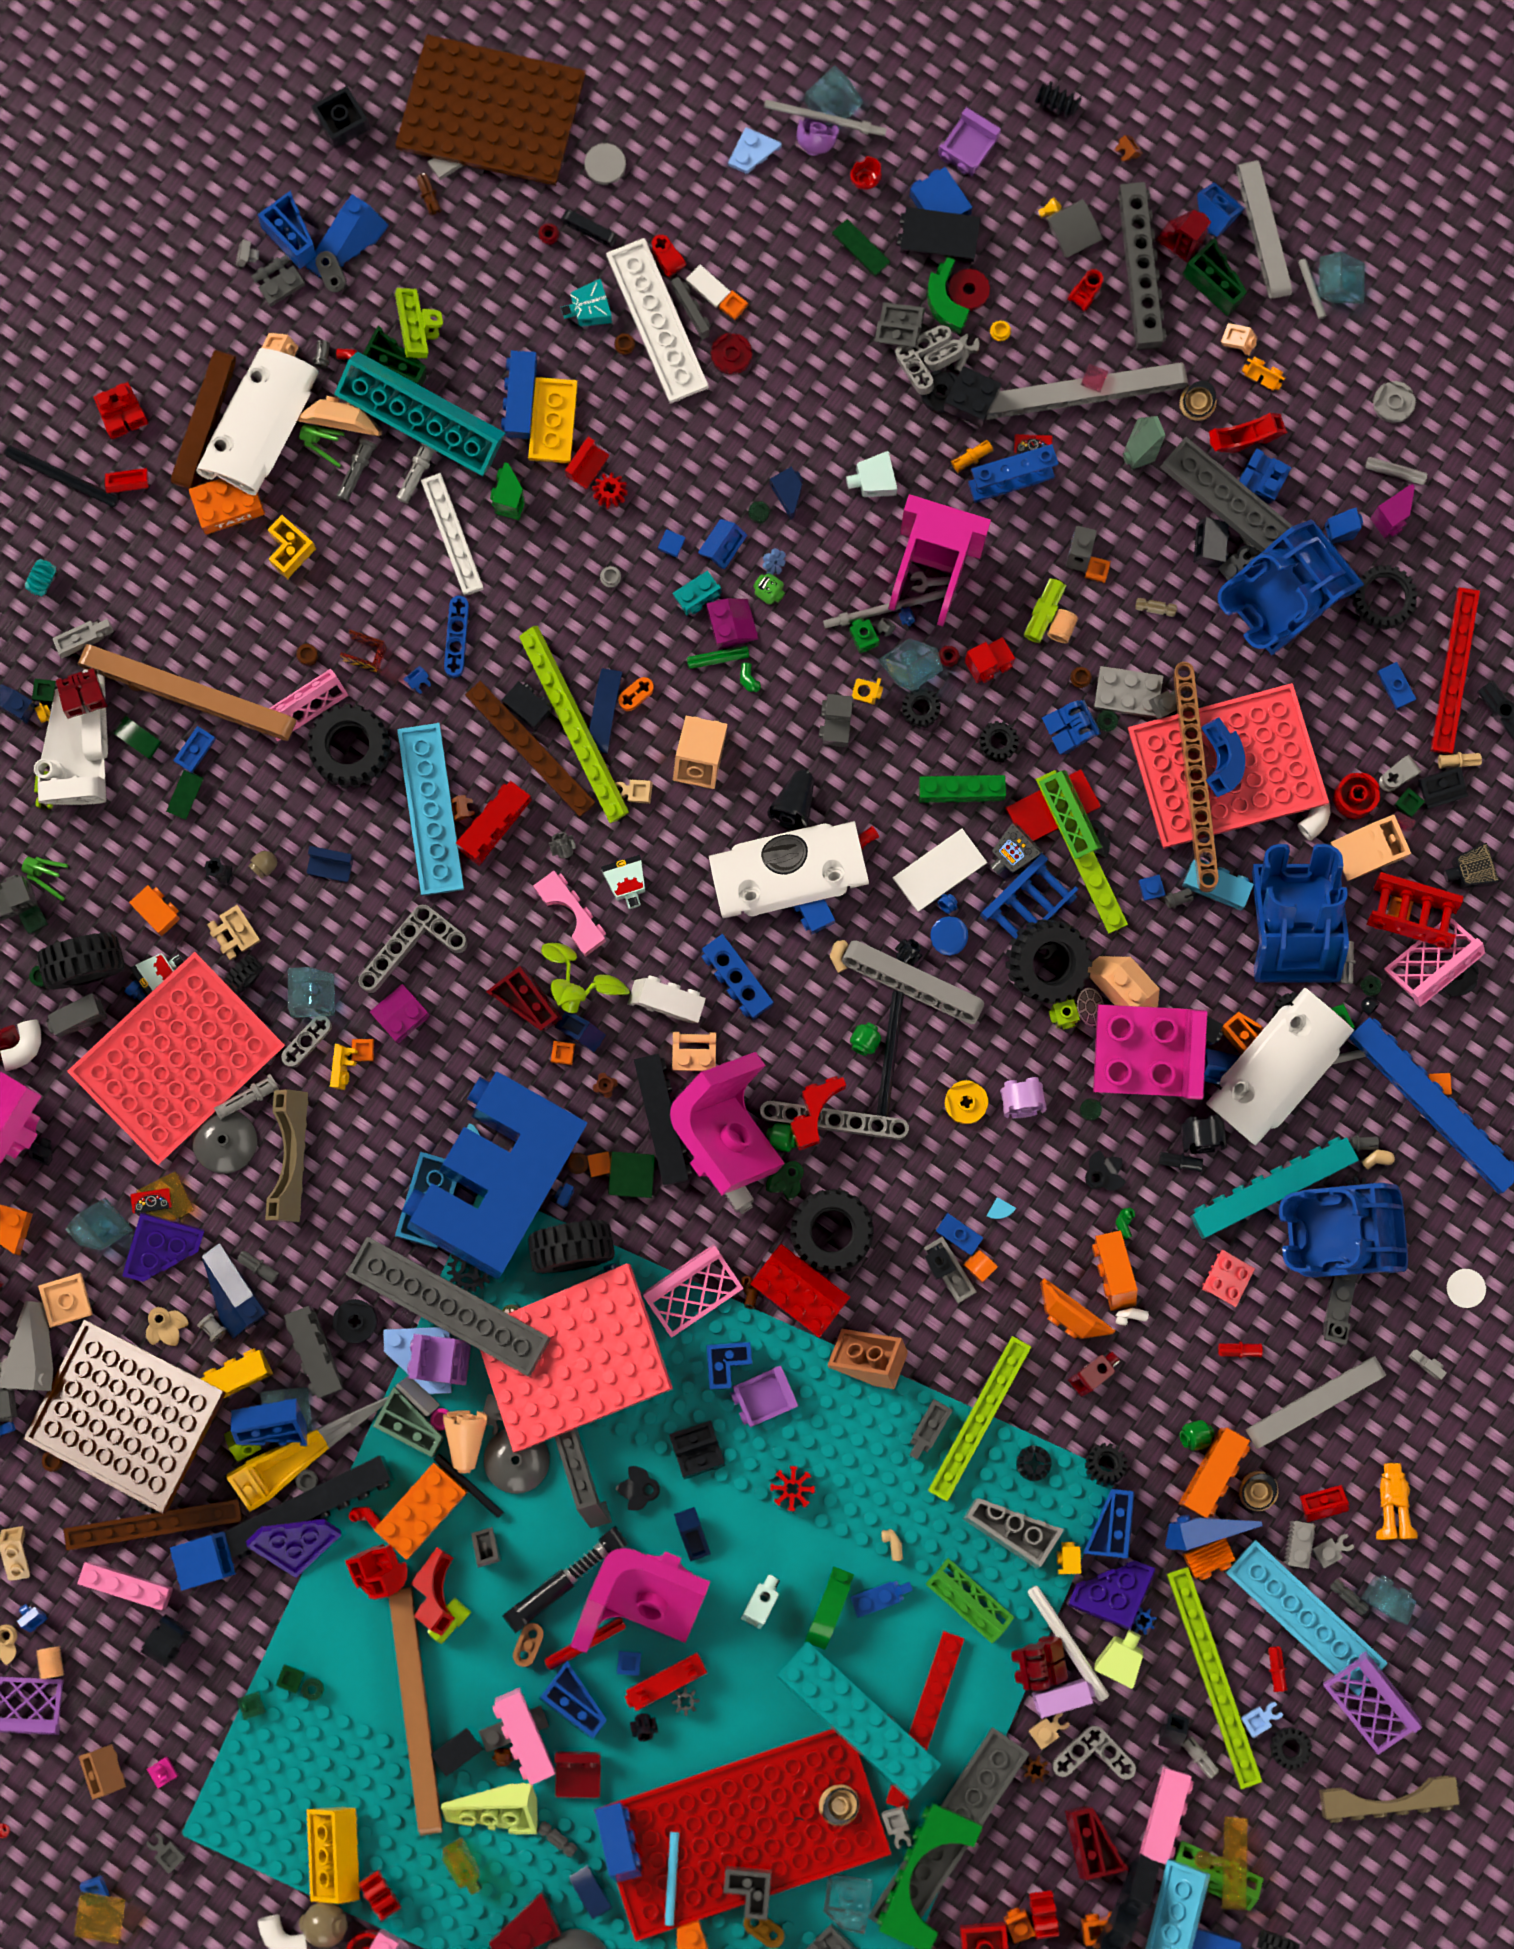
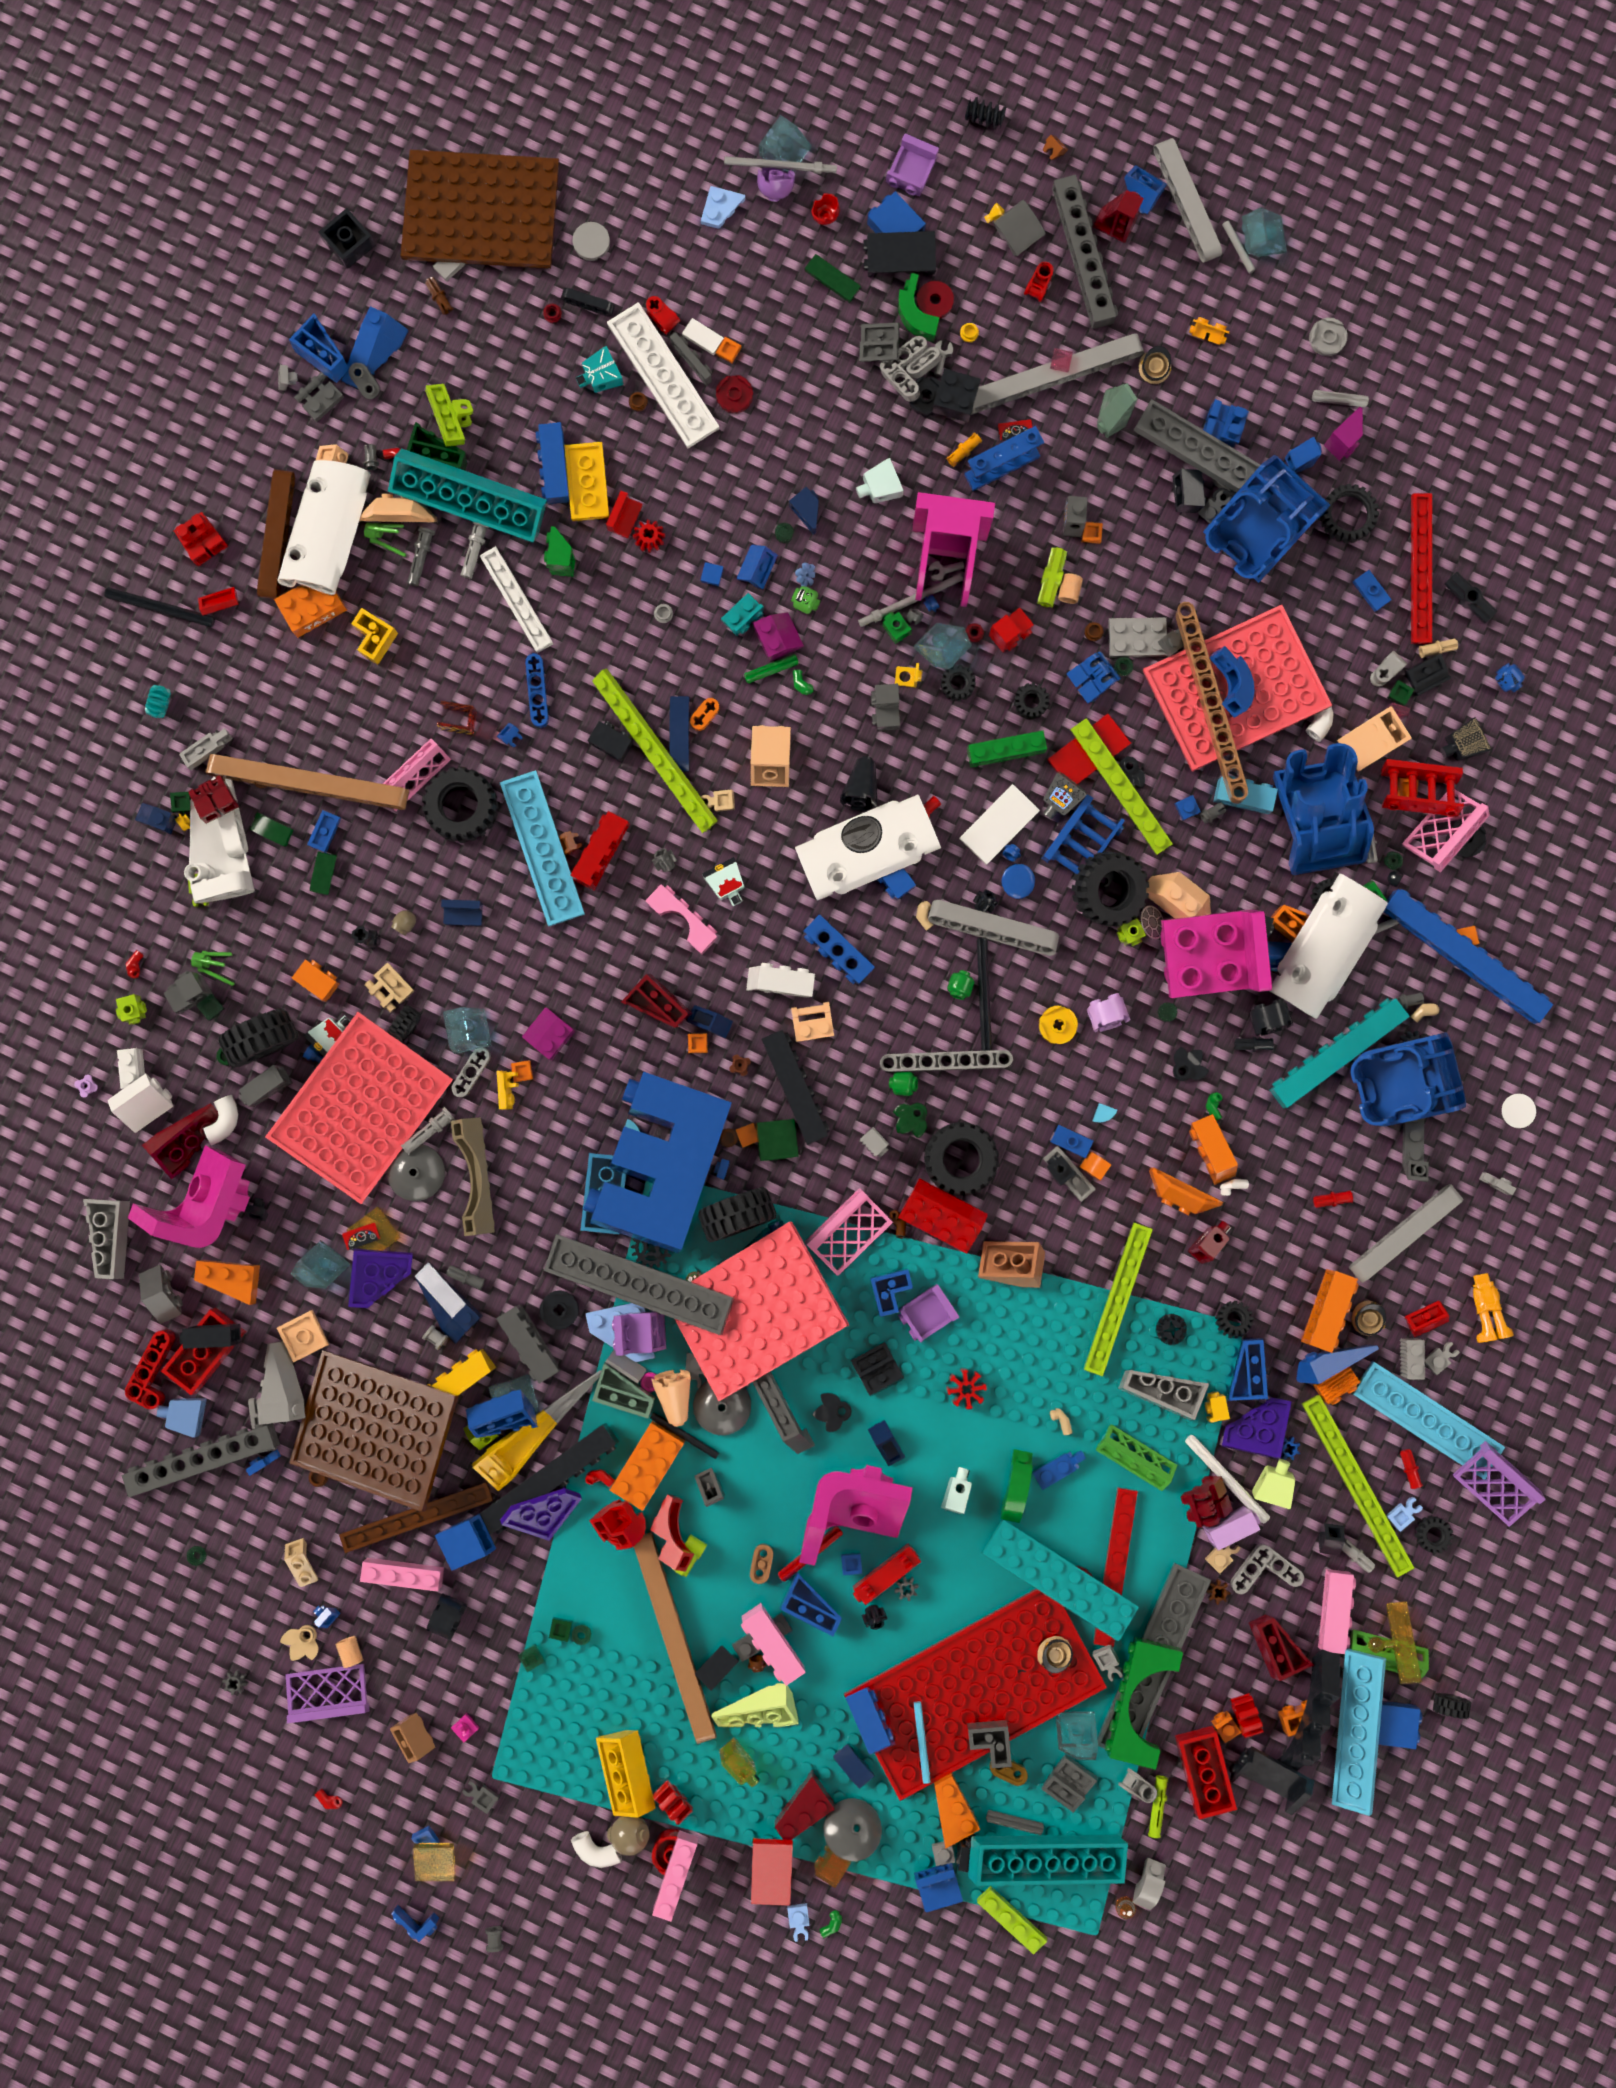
camera: 10 degrees left, 5 degrees up
tan plate [146,1307,189,1346] -> none
reddish brown tile [296,644,318,666] -> none
dark grey tile [296,1470,319,1492] -> none
light grey beam [358,905,468,993] -> none
reddish brown plate [465,681,596,818] -> none
black piece [502,1526,629,1633] -> none
dark grey axle [537,1821,577,1858] -> none
lime plant [541,943,630,1013] -> none
dark red bracket [555,1751,601,1798] -> none
dark pink piece [670,1052,785,1195] -> none
red arch [790,1076,846,1151] -> none
dark grey hinge [909,1399,953,1460] -> none
bright green fence [1039,770,1102,859] -> none
dark tan axle [1135,598,1177,617] -> none
green head [1180,1420,1214,1451] -> none
dark green wedge [1182,238,1247,316] -> none
coral hinge [1202,1249,1255,1307] -> none
red arch [1208,413,1287,453] -> none
light nougat bracket [1221,323,1257,355] -> none
dark tan arch [1319,1775,1459,1823] -> none
dark grey axle [1330,1579,1369,1615] -> none
red brick [1333,773,1380,820] -> none
clear light blue slope [1361,1575,1416,1625] -> none

